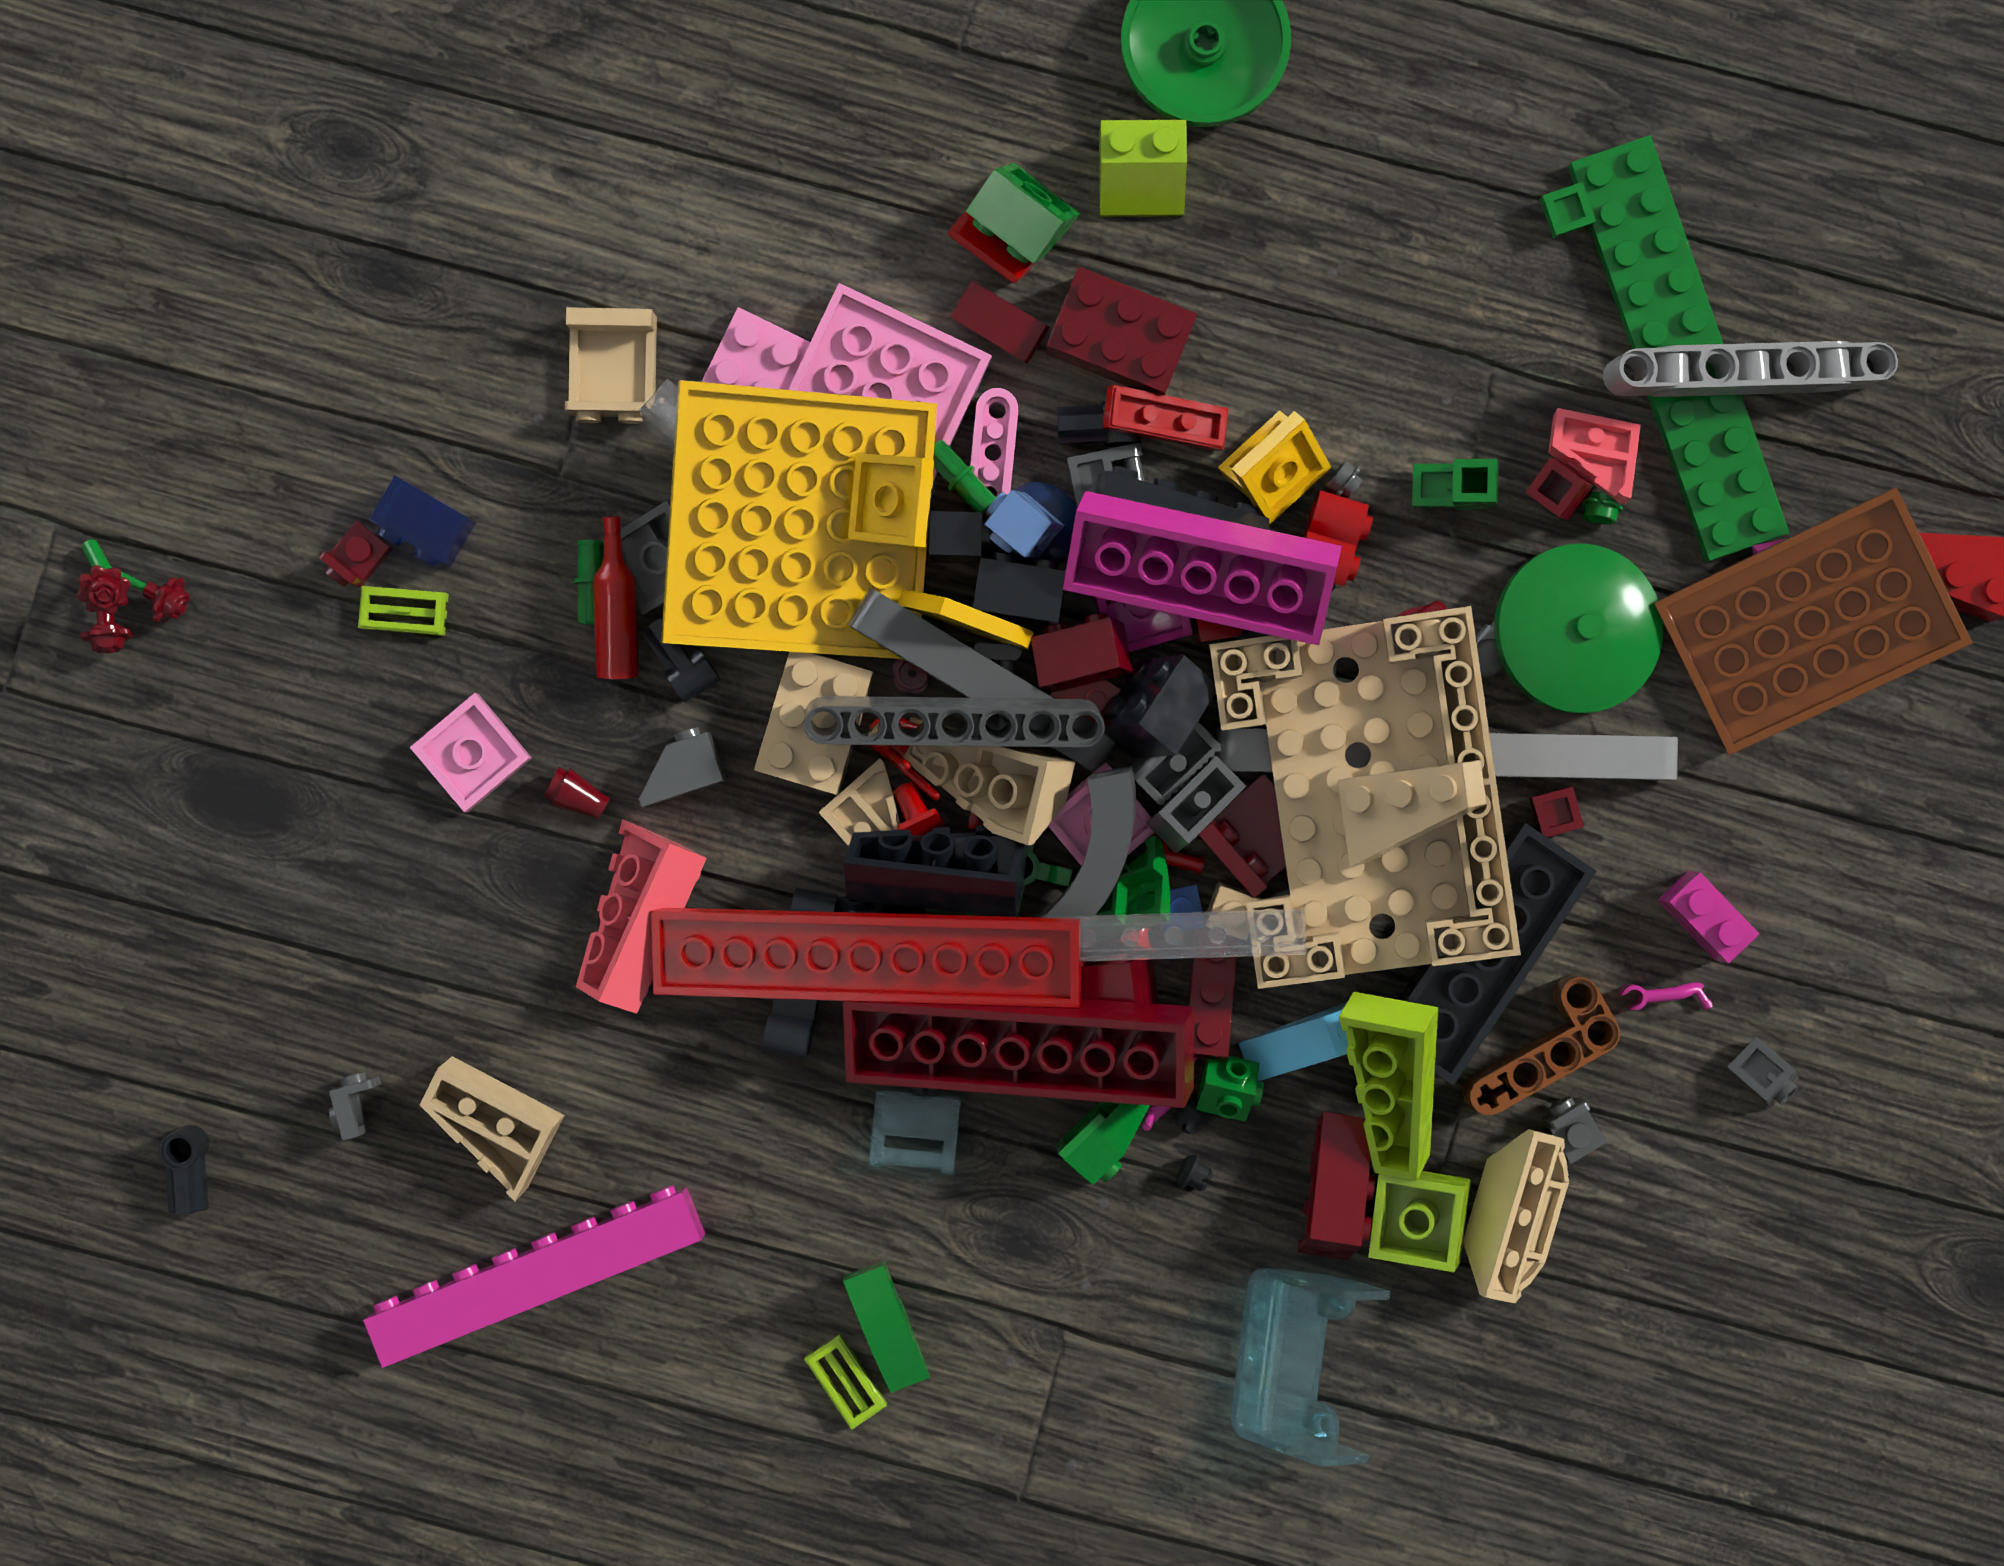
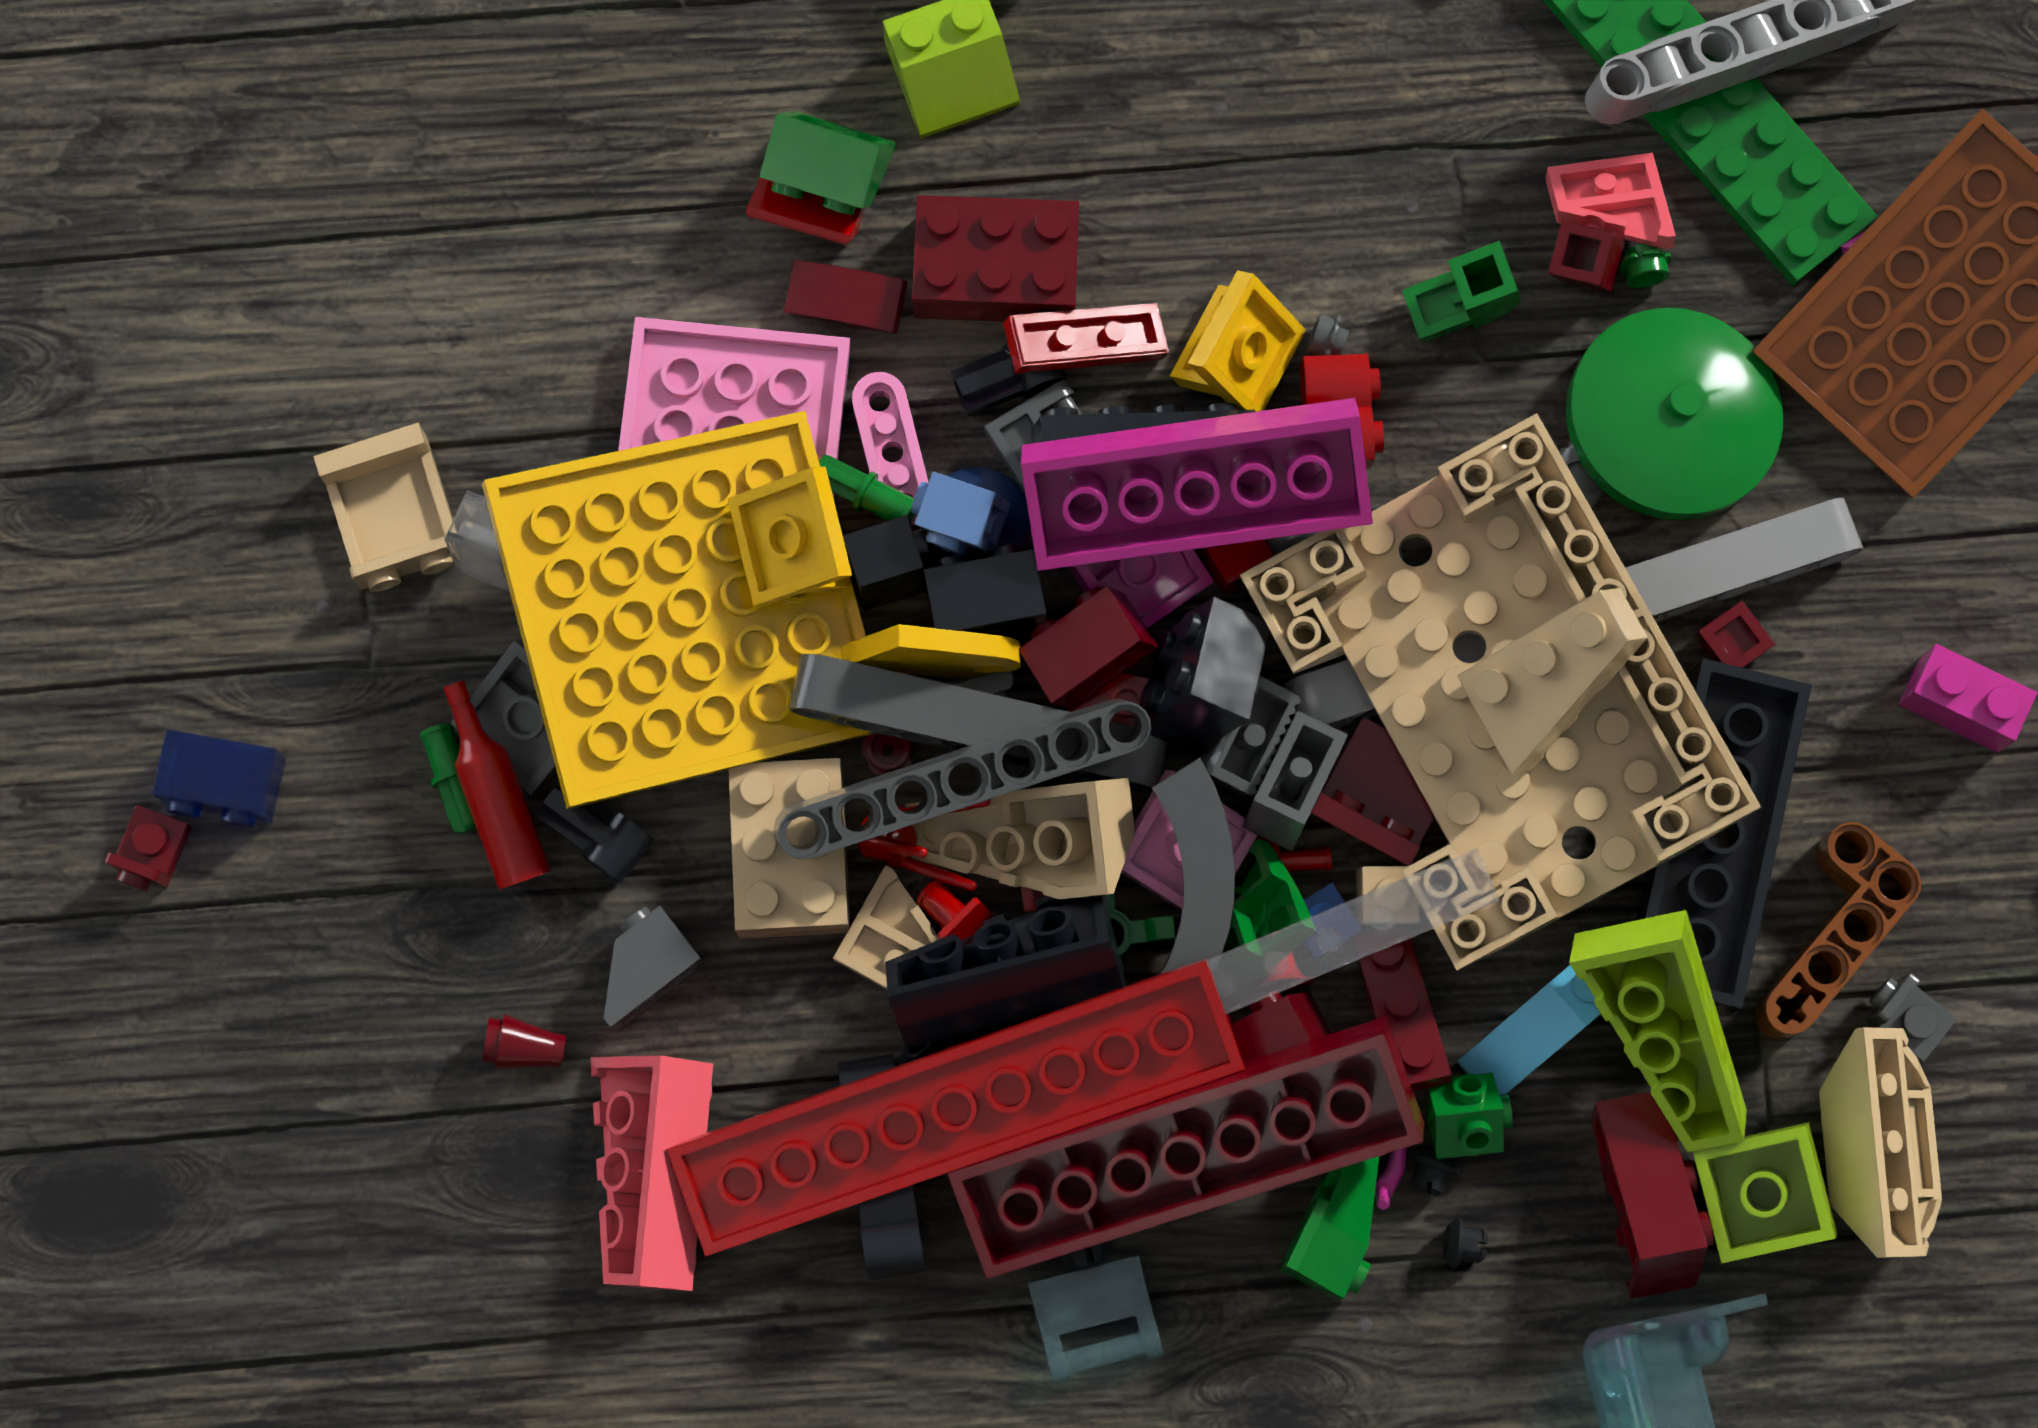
camera: 20 degrees left, 10 degrees down
lime tile [358,586,449,636] -> none
bright pink plate [410,693,532,812] -> none
bright pink plate [701,307,810,390] -> none
dark pink piece [1618,982,1713,1010] -> none

